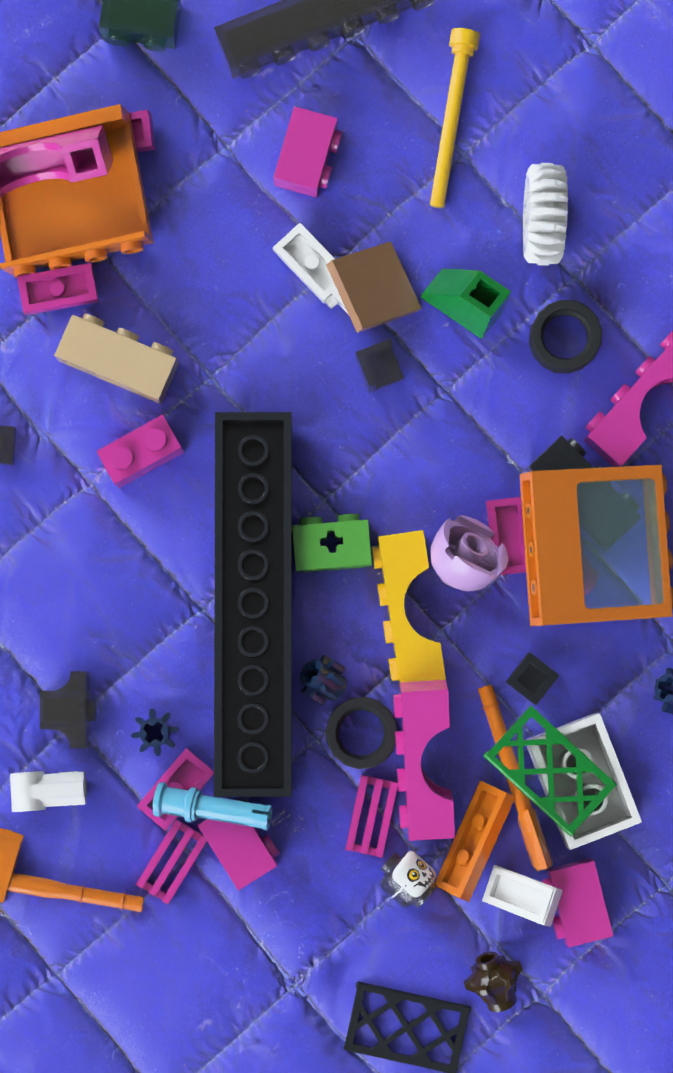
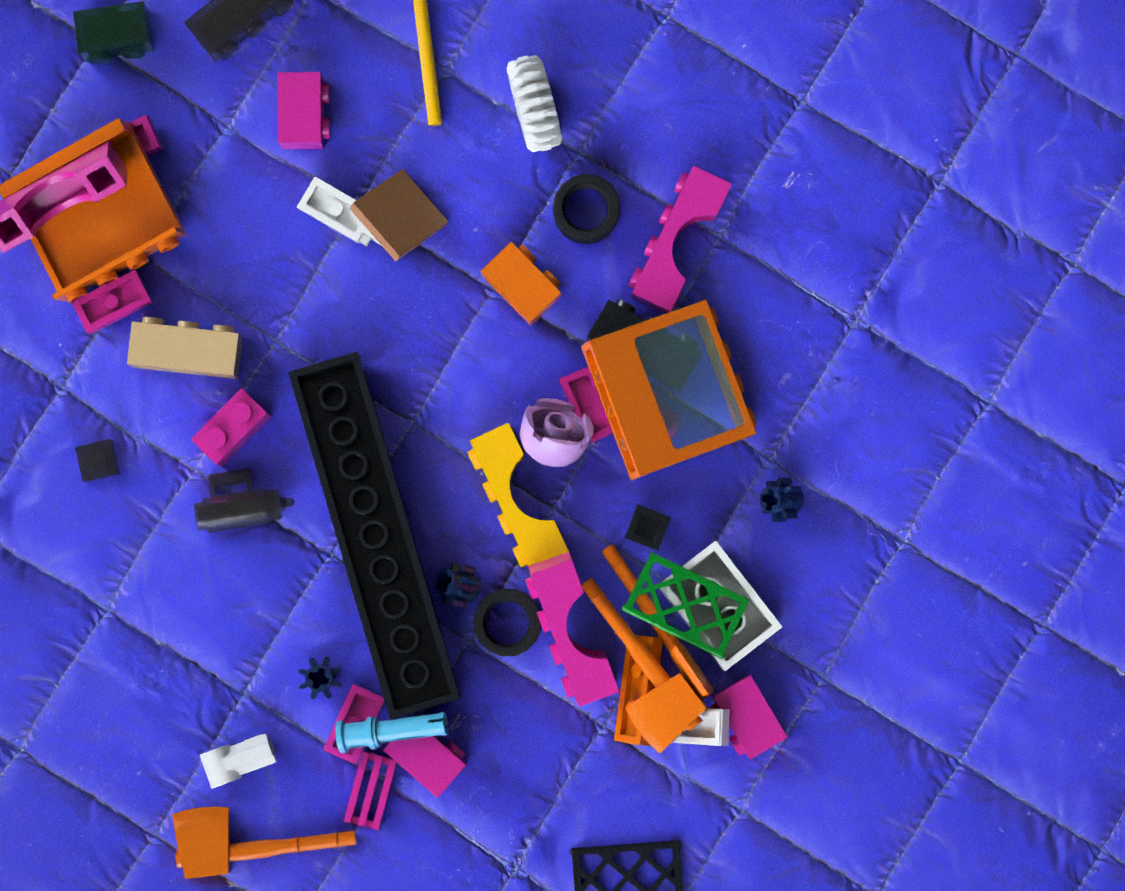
camera: 15 degrees left, 0 degrees up
clear smoke brick [40,671,97,748] -> none
bright green brick [292,514,372,573] -> none
dark pink tile [345,775,398,858] -> none
clear smoke panel [355,339,404,393] -> none
head [380,851,437,908] -> none
green slope [421,268,511,339] -> none
dark brown rock [463,952,523,1012] -> none
none -> clear smoke piece [194,468,294,533]
none -> orange brick [480,242,561,326]
none -> orange piece [581,578,708,754]

